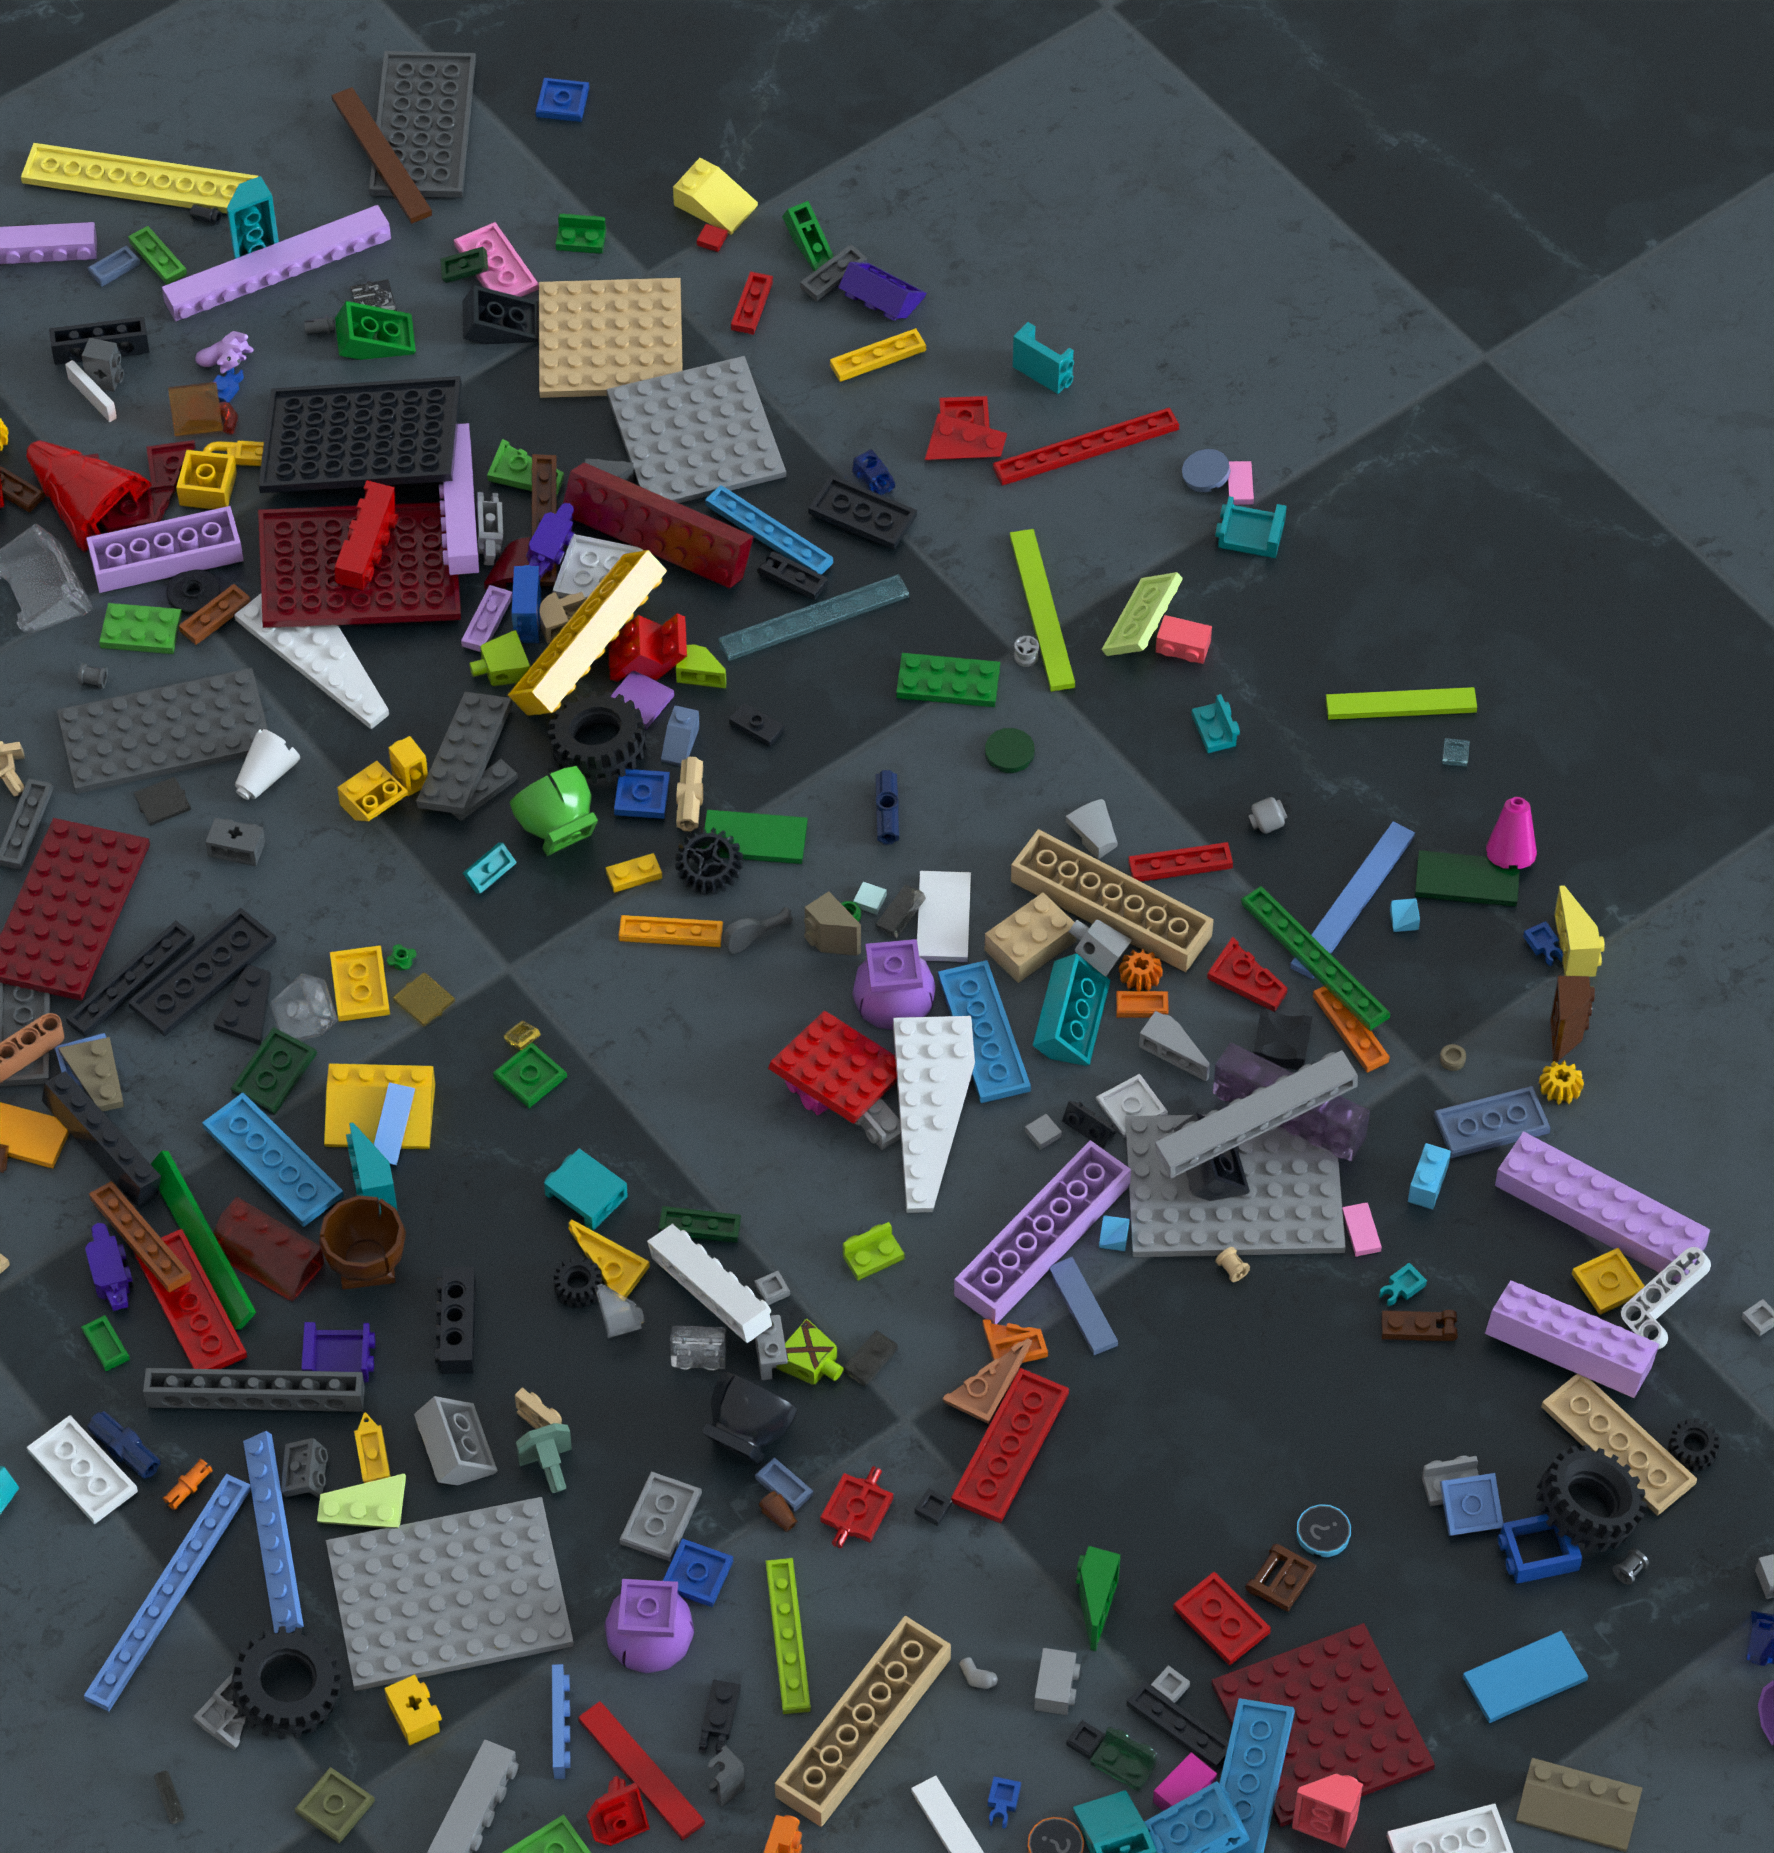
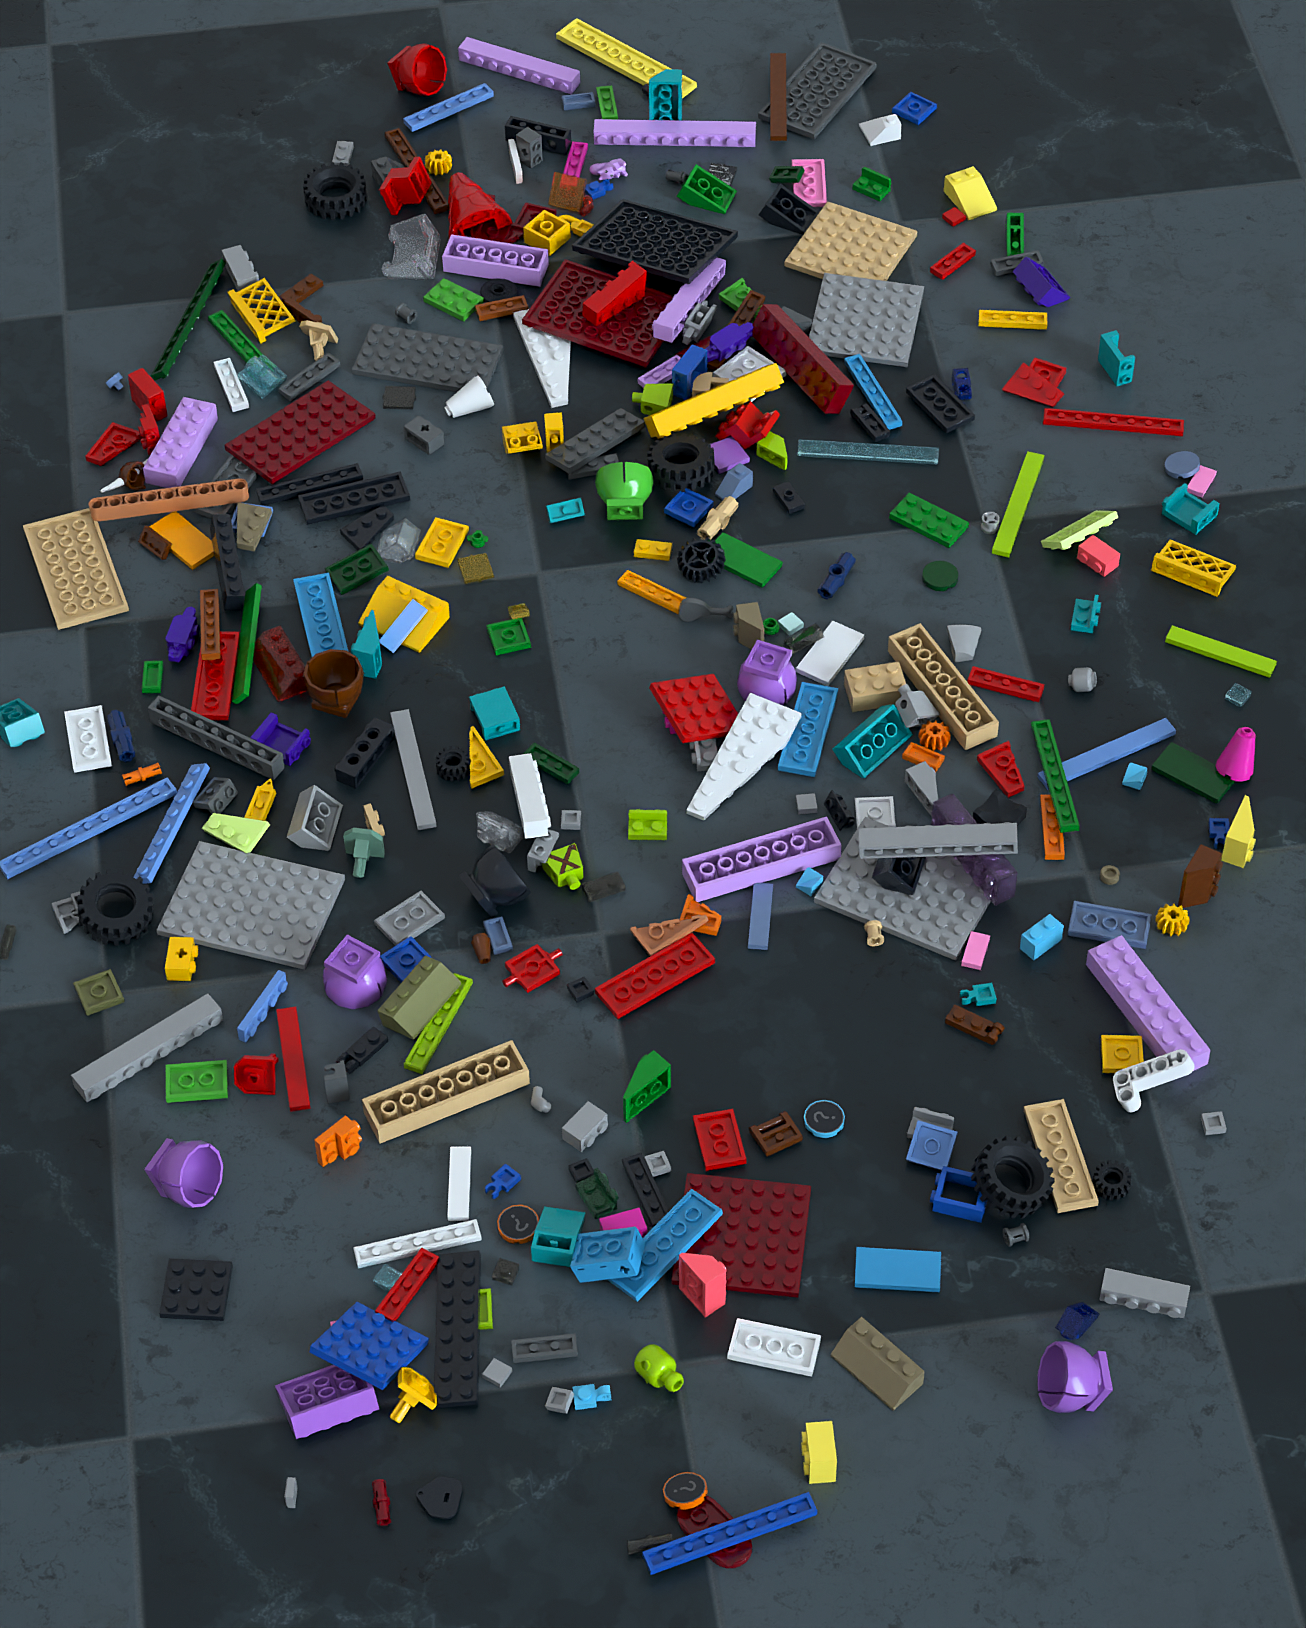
camera: 30 degrees right, 5 degrees down
clear slope [594,1284,645,1338] -> none
lavender brick [1485,1280,1659,1398] -> none
none -> olive slope [377,955,461,1040]
none -> light grey tile [390,709,437,830]
none -> dark pink tile [560,141,588,190]
none -> white slope [859,114,901,146]
none -> yellow fence [1151,540,1236,597]

